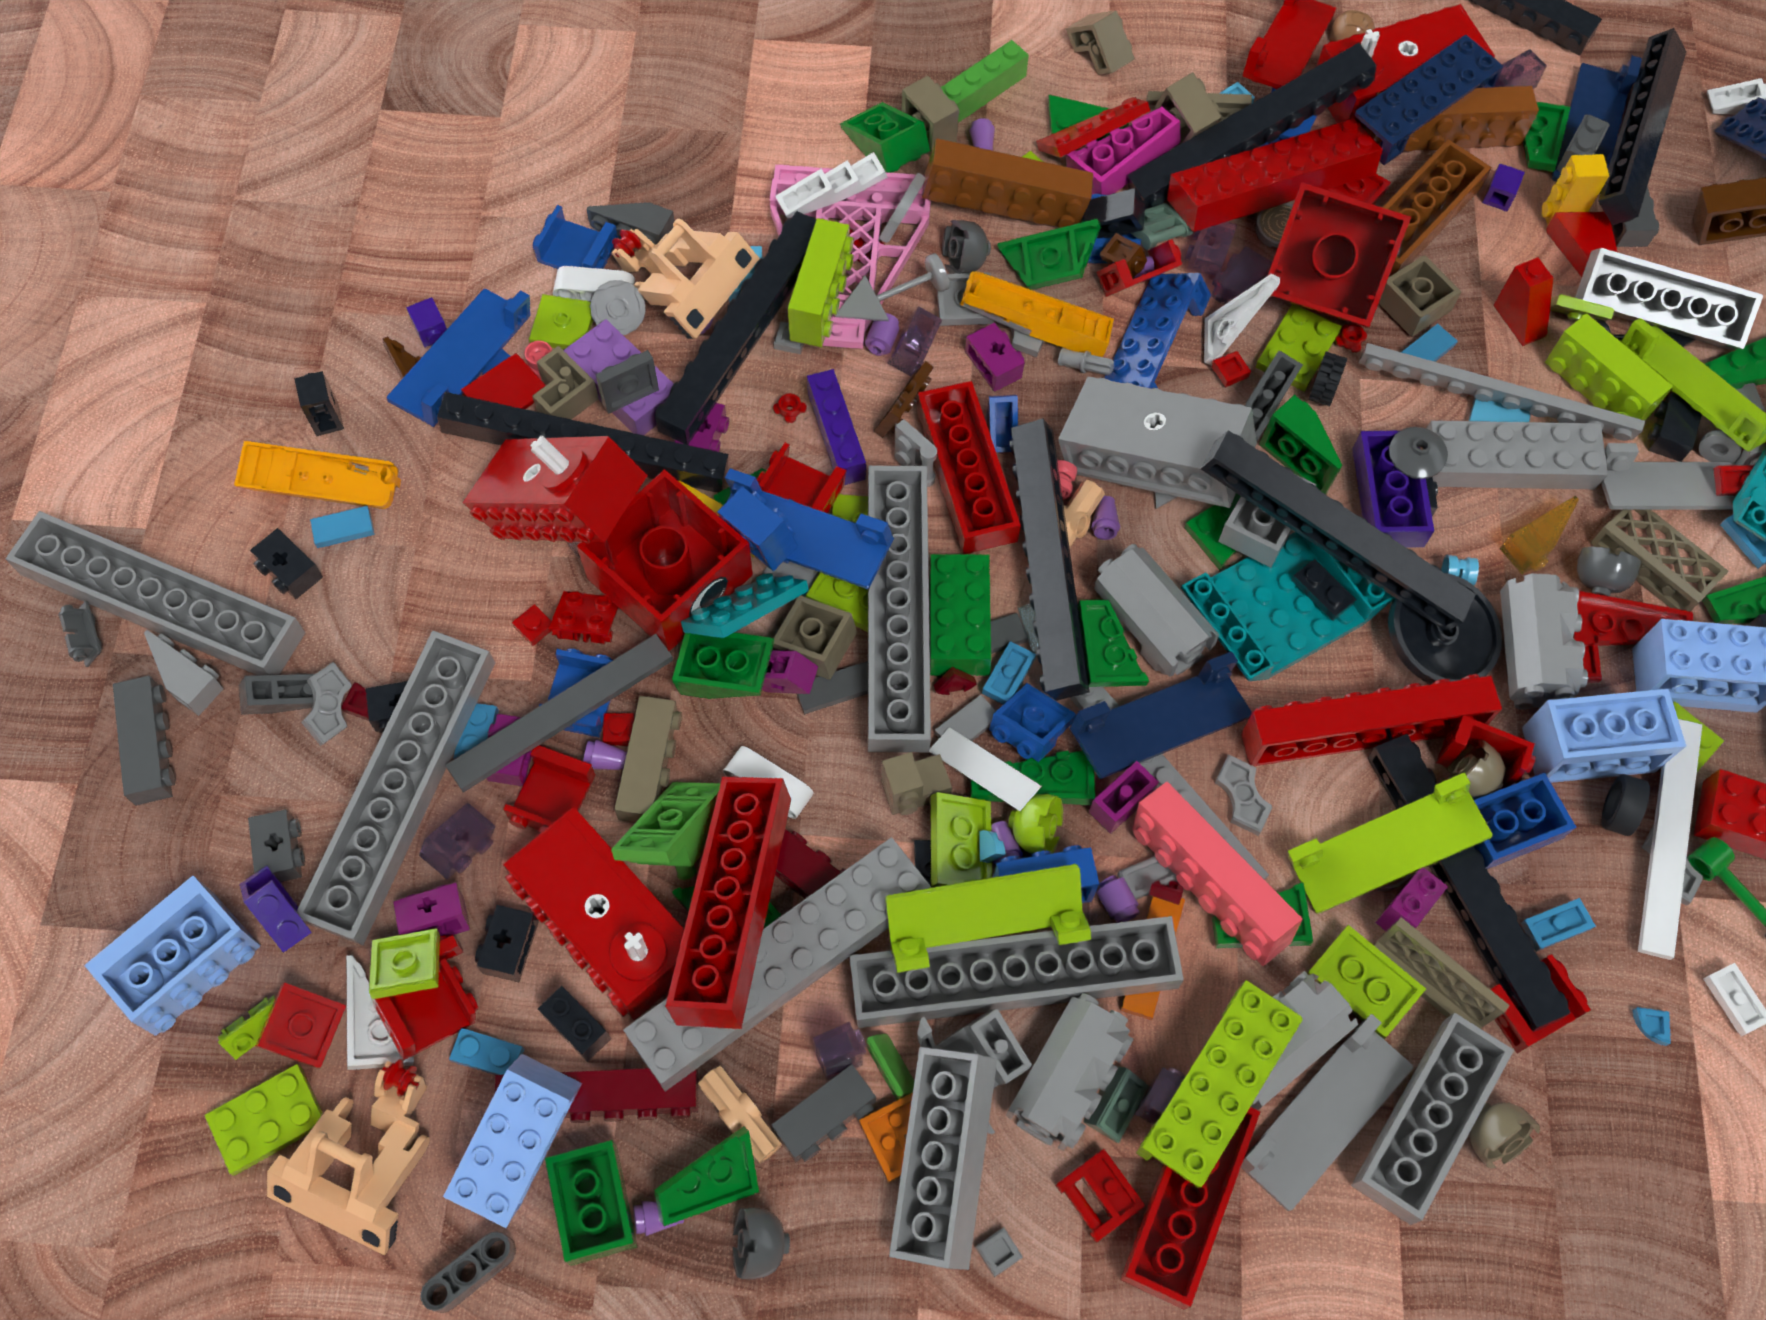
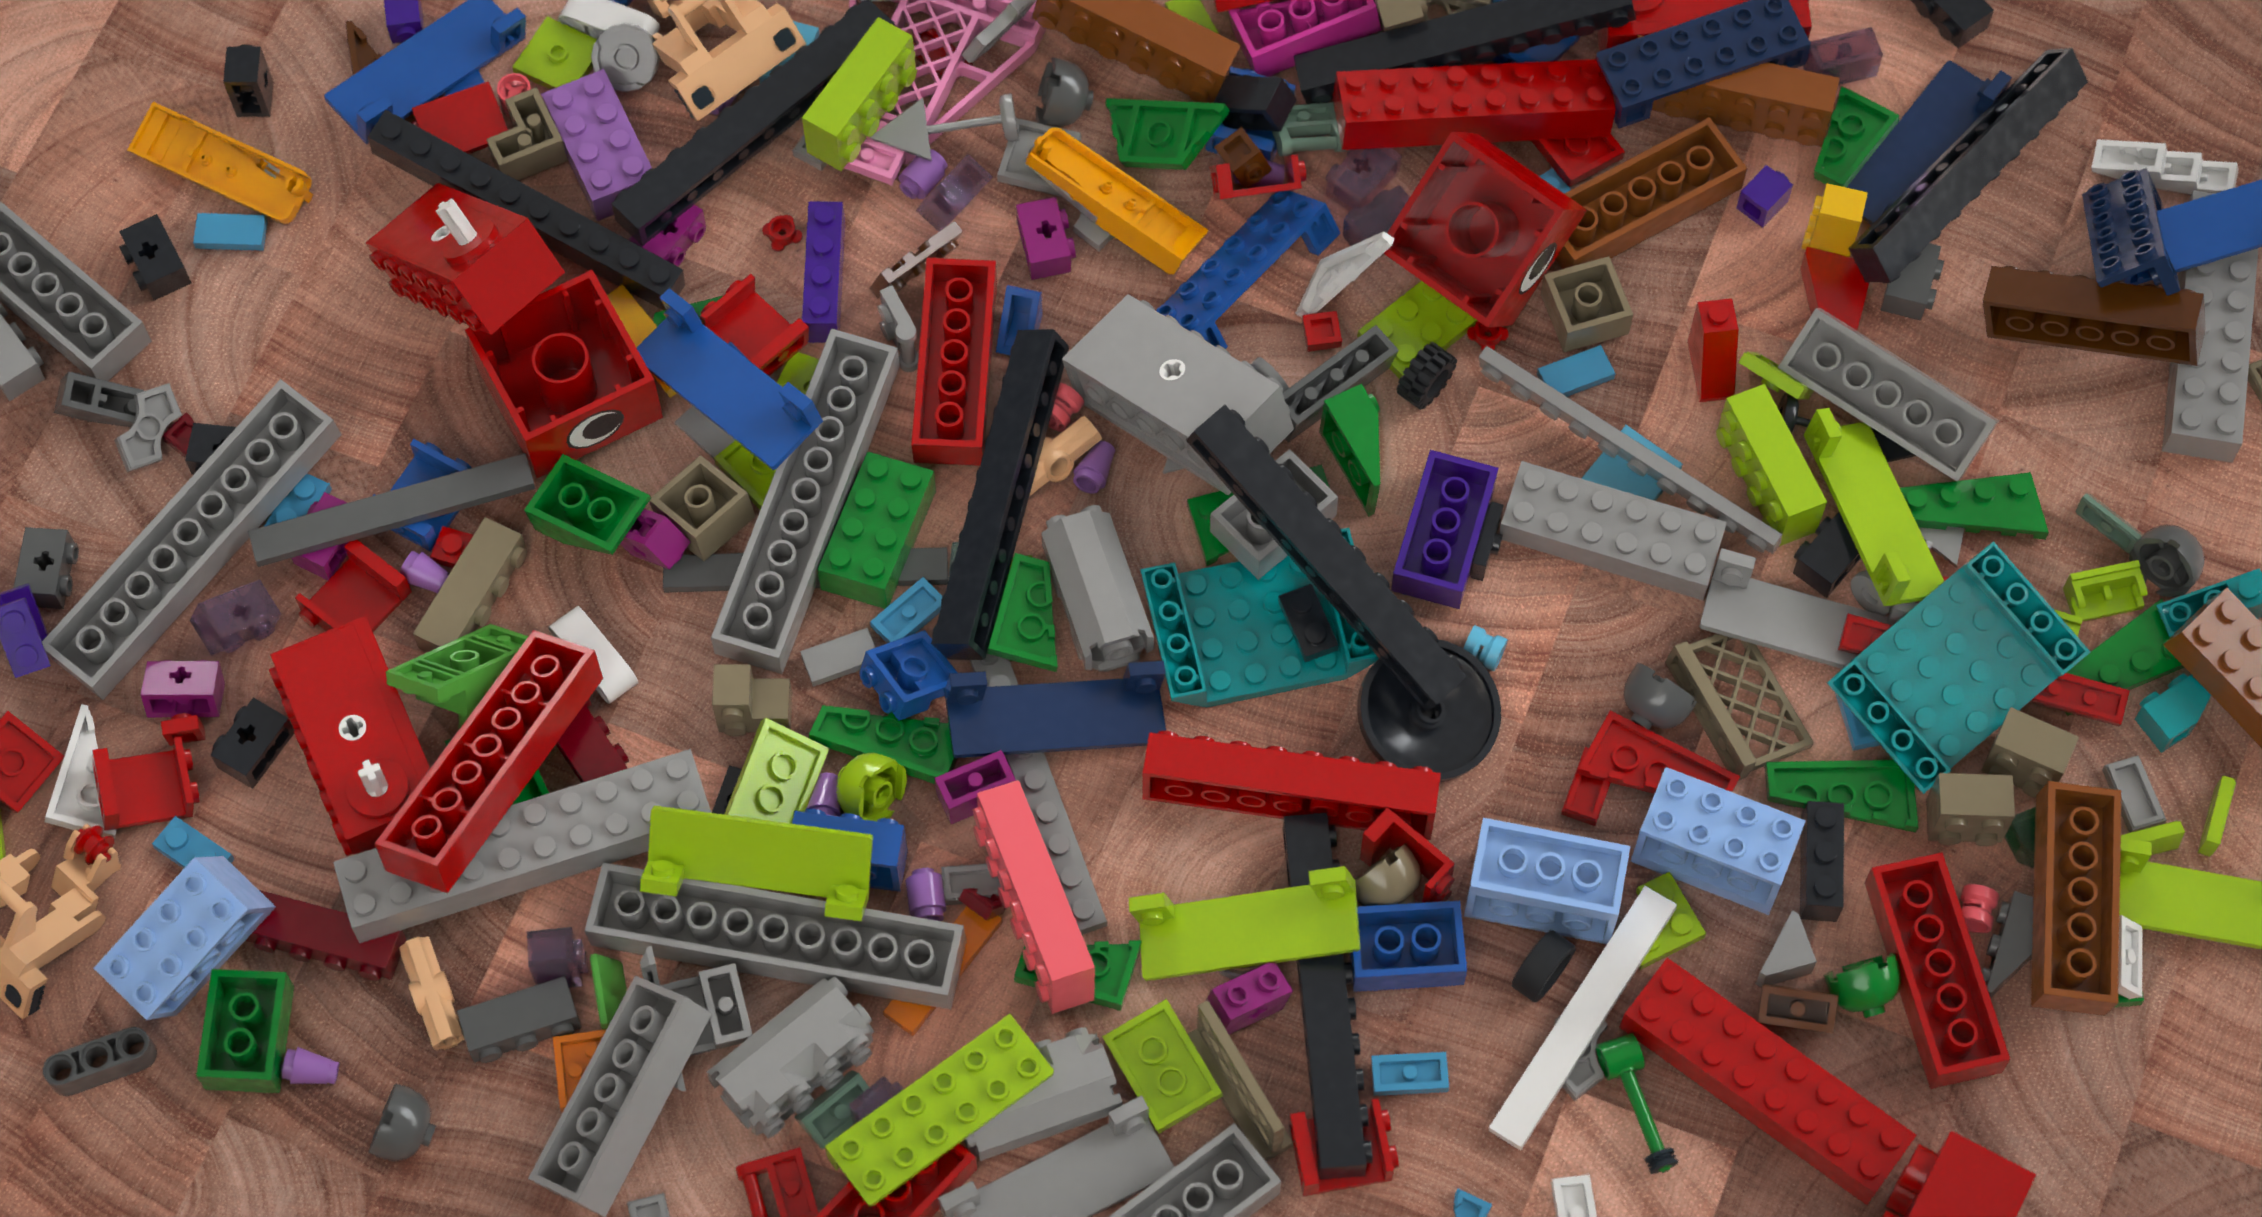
camera: 20 degrees right, 0 degrees up
lime plate [369,928,440,999] -> none
red plate [512,604,552,646] -> none
black brick [537,986,611,1062] -> none
red hinge [549,591,619,645] -> none
dark grey plate [595,350,659,414] -> none
green wing [654,1126,759,1226] -> none
teal plate [681,573,809,638] -> none
blue brick [717,486,798,572] -> none
white sticker [929,727,1041,811] -> none
dark red tile [933,667,977,695] -> none
medium azure tile [979,830,1006,863] -> none
light grey axle [1058,348,1114,375] -> none
light grey tile [1215,754,1273,836] -> none
dark grey dish [1389,427,1448,479] -> none
clear yellow slope [1500,496,1579,575] -> none
light grey brick [1500,573,1588,710] -> none
dark grey brick [1557,114,1610,172] -> none

